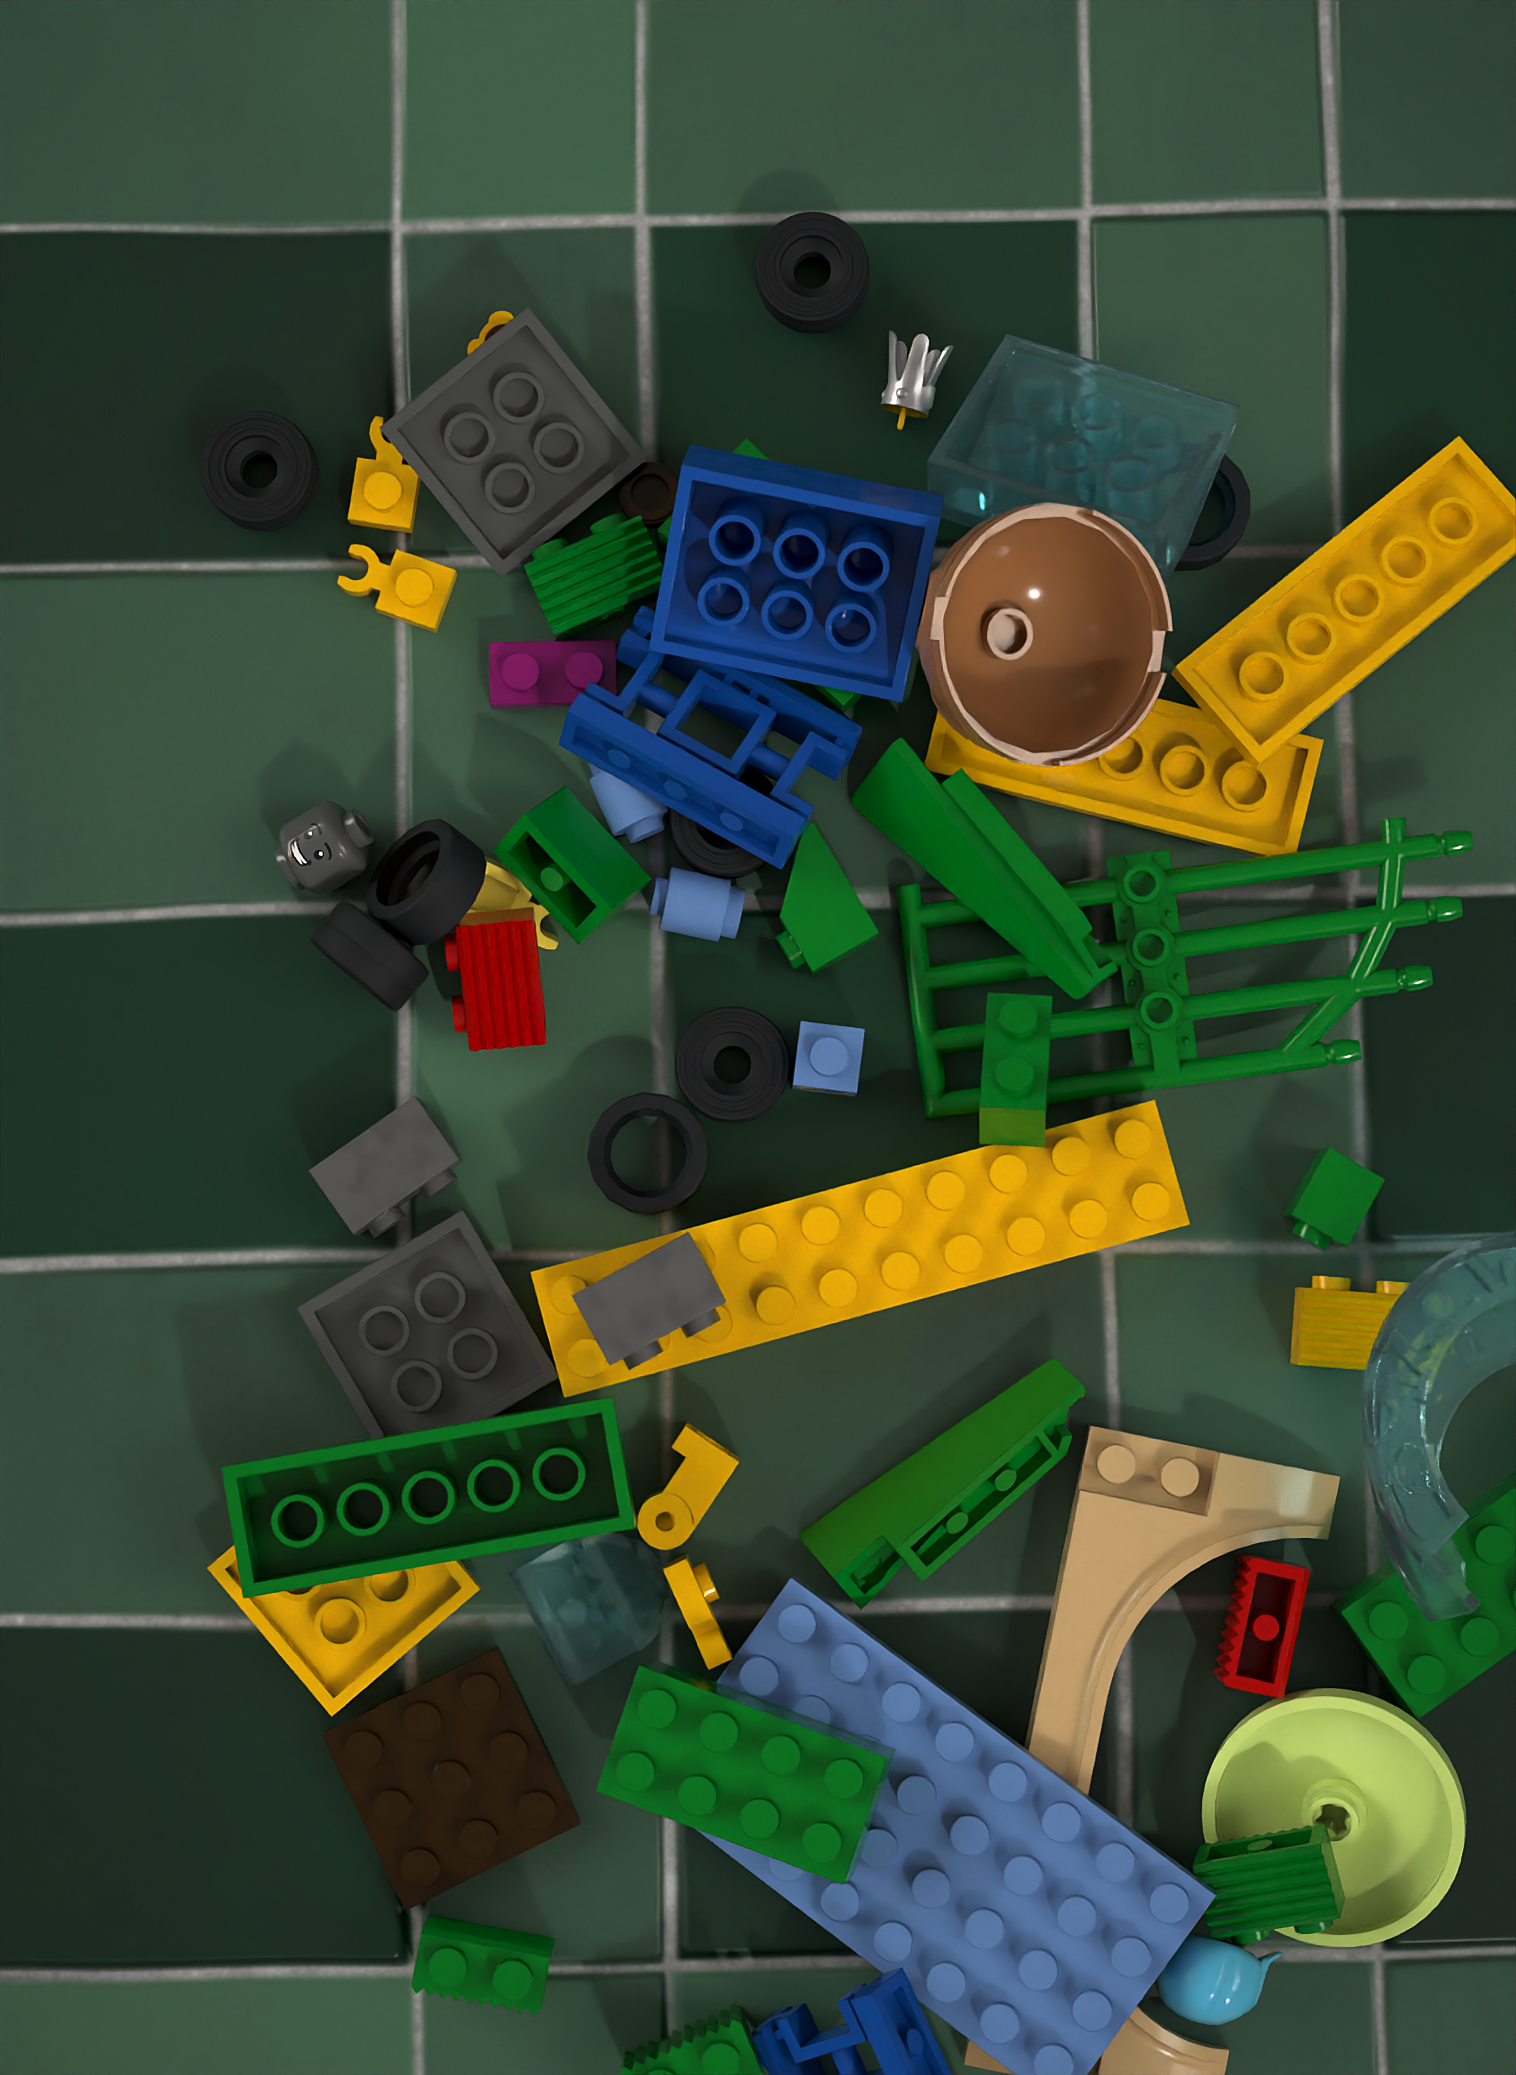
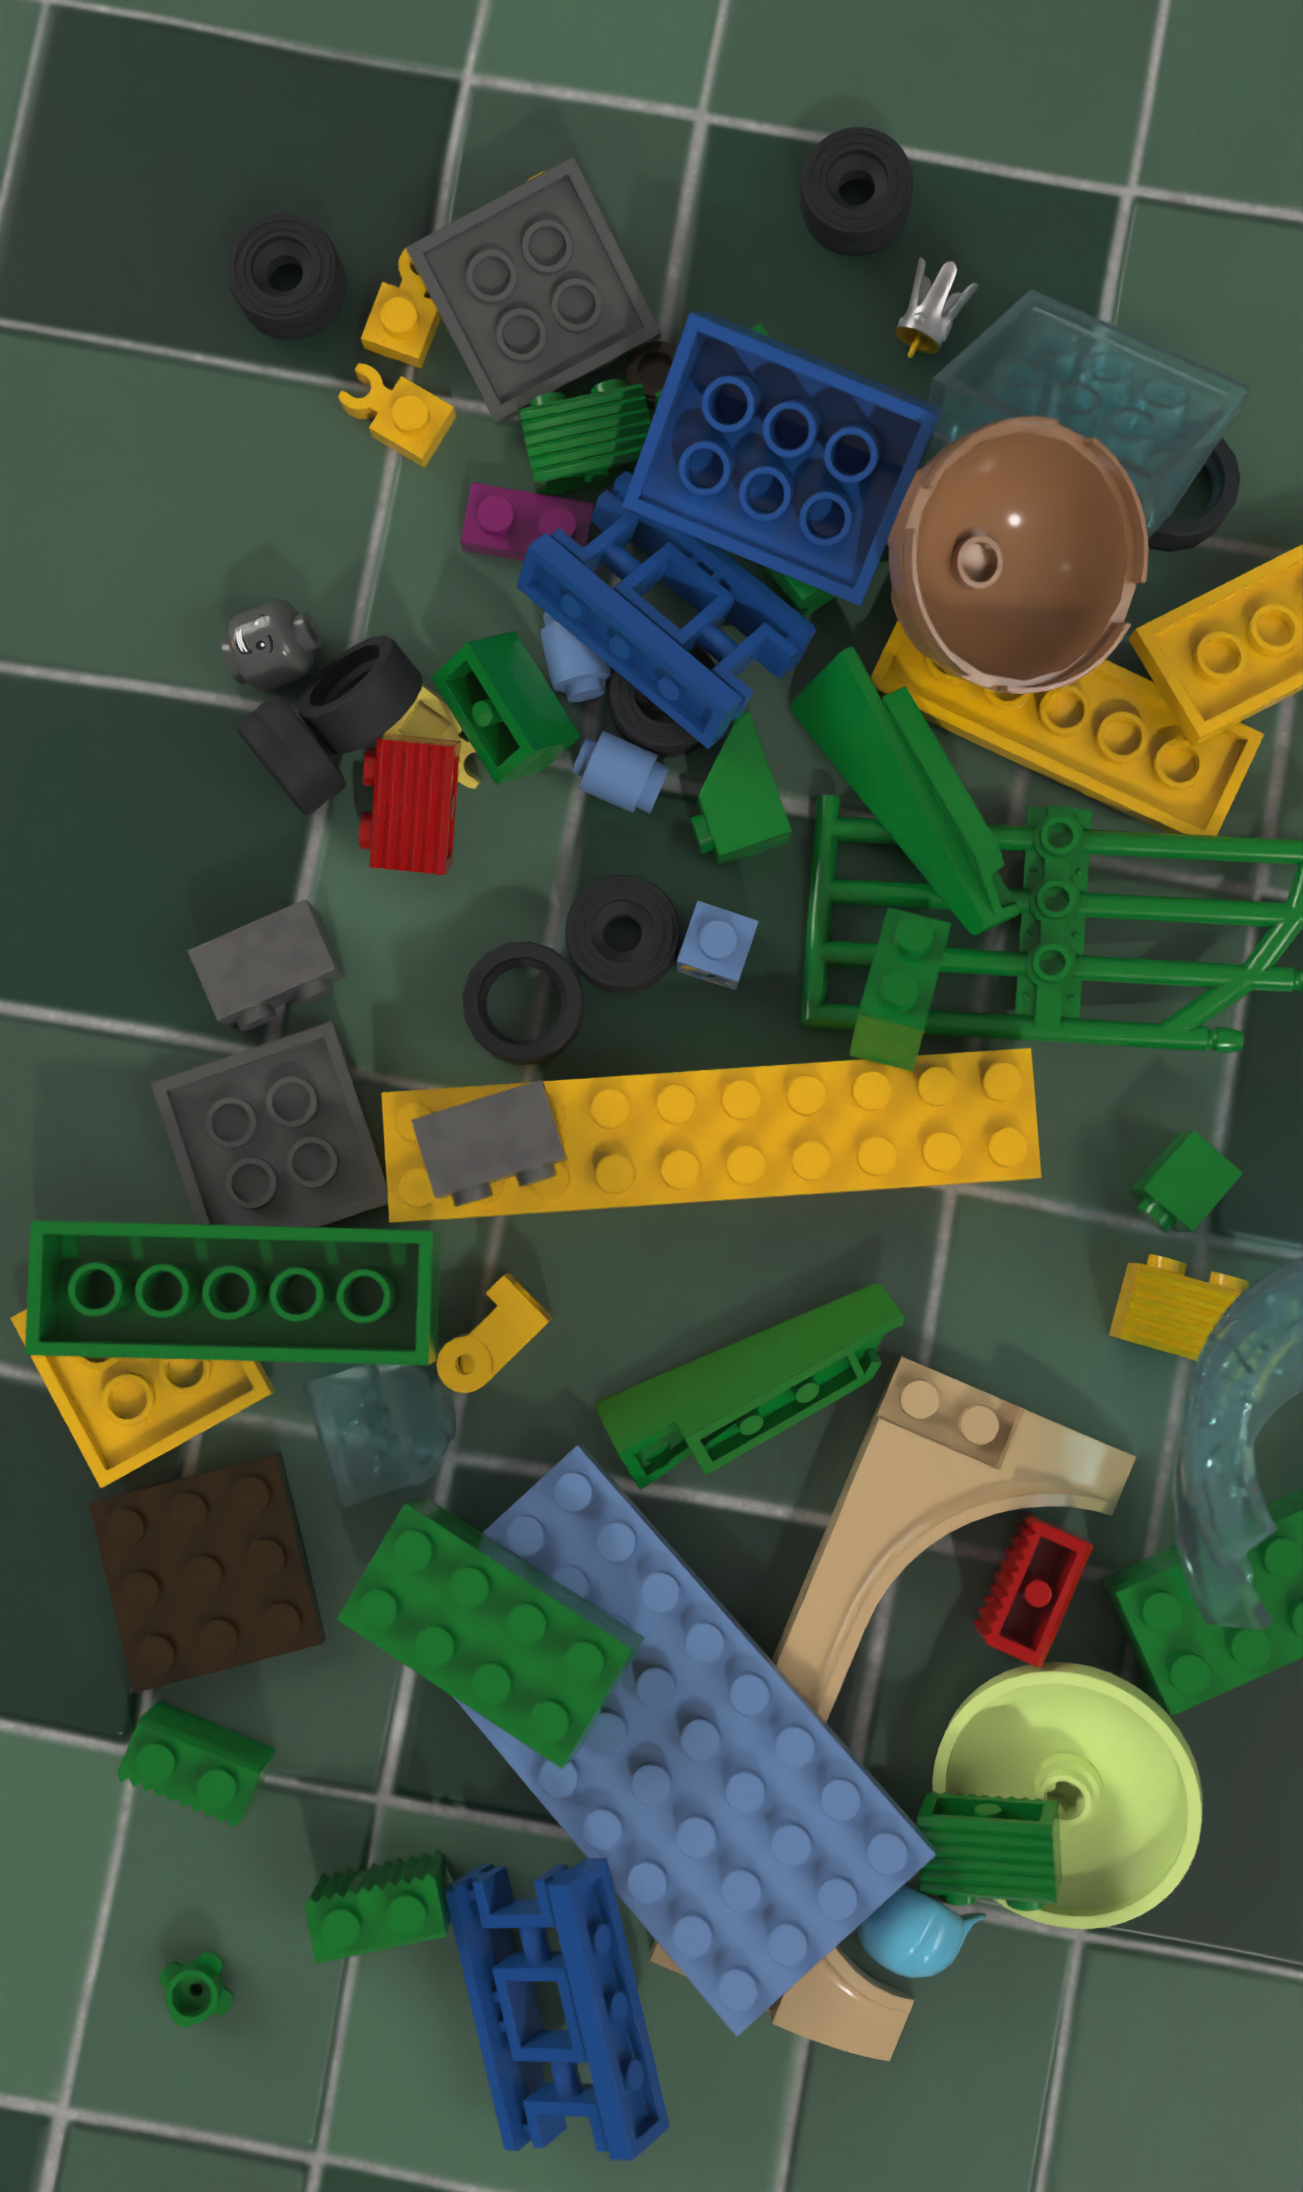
camera: 20 degrees right, 0 degrees up
yellow plate [663,1554,732,1670] -> none

